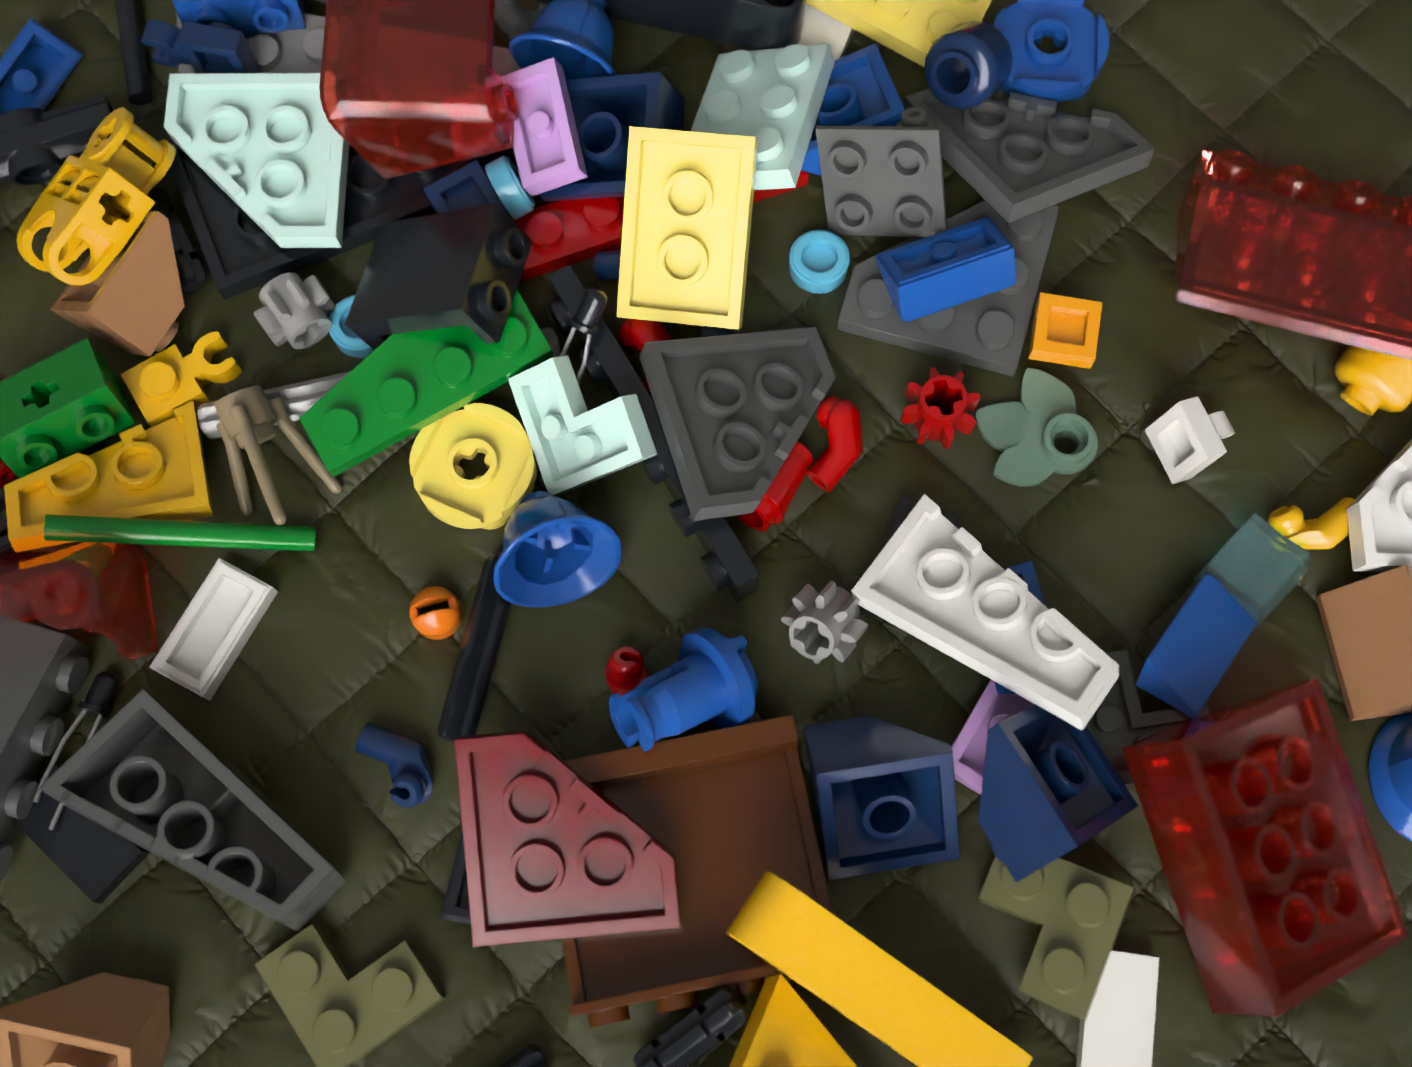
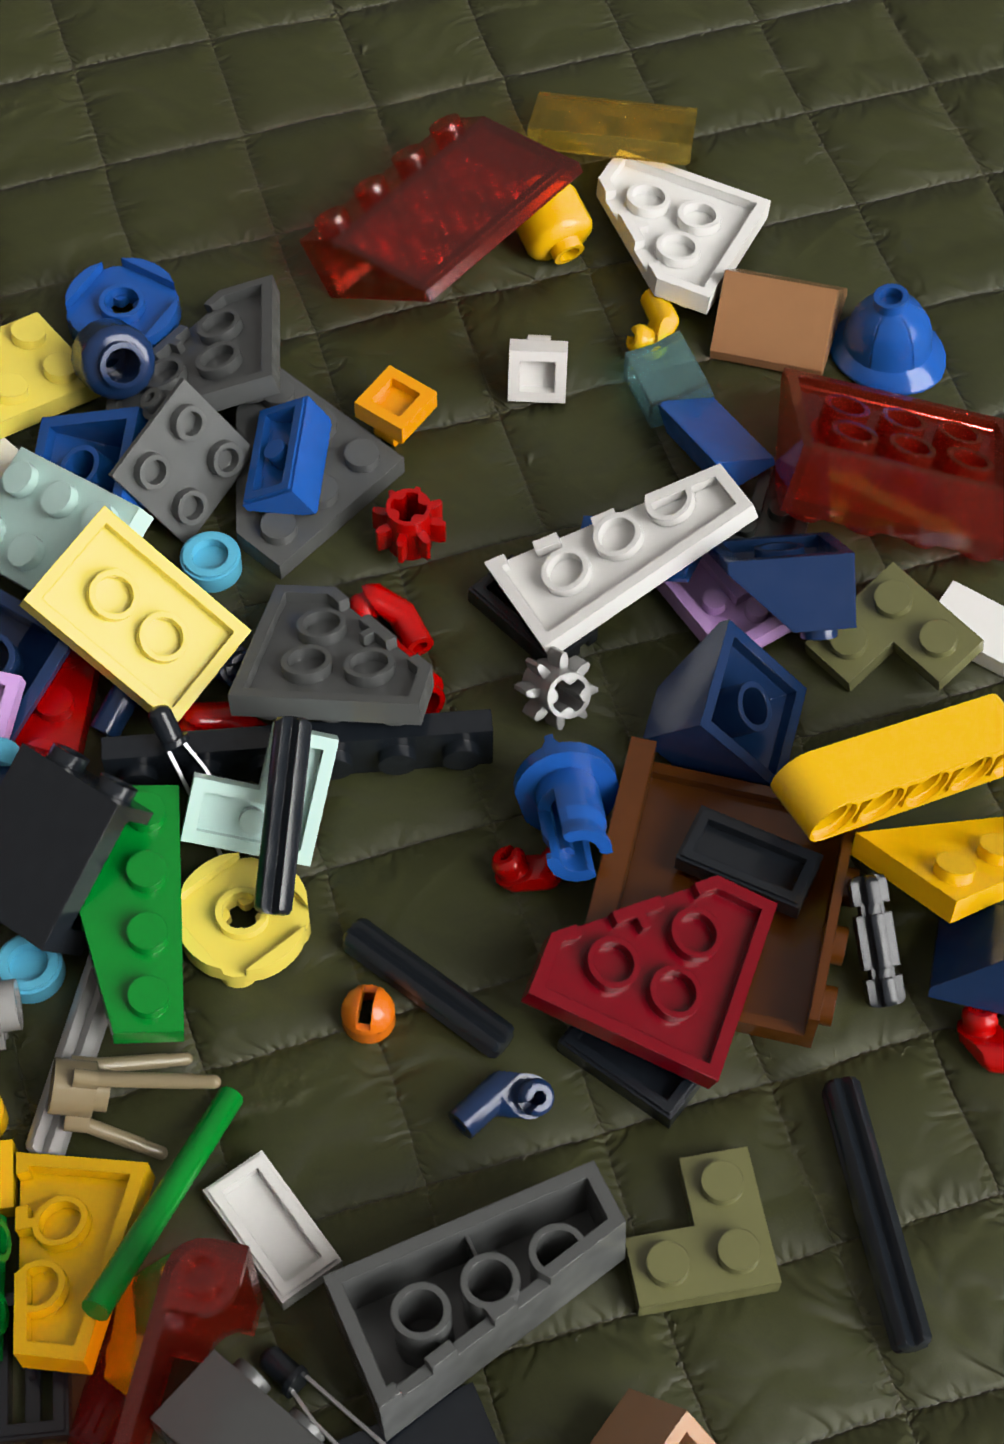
camera: 70 degrees left, 15 degrees down
blue hat [493,491,622,608] -> none
sand green plate [975,368,1098,487] -> none
none -> black axle [254,716,312,916]
none -> black tile [674,805,824,919]

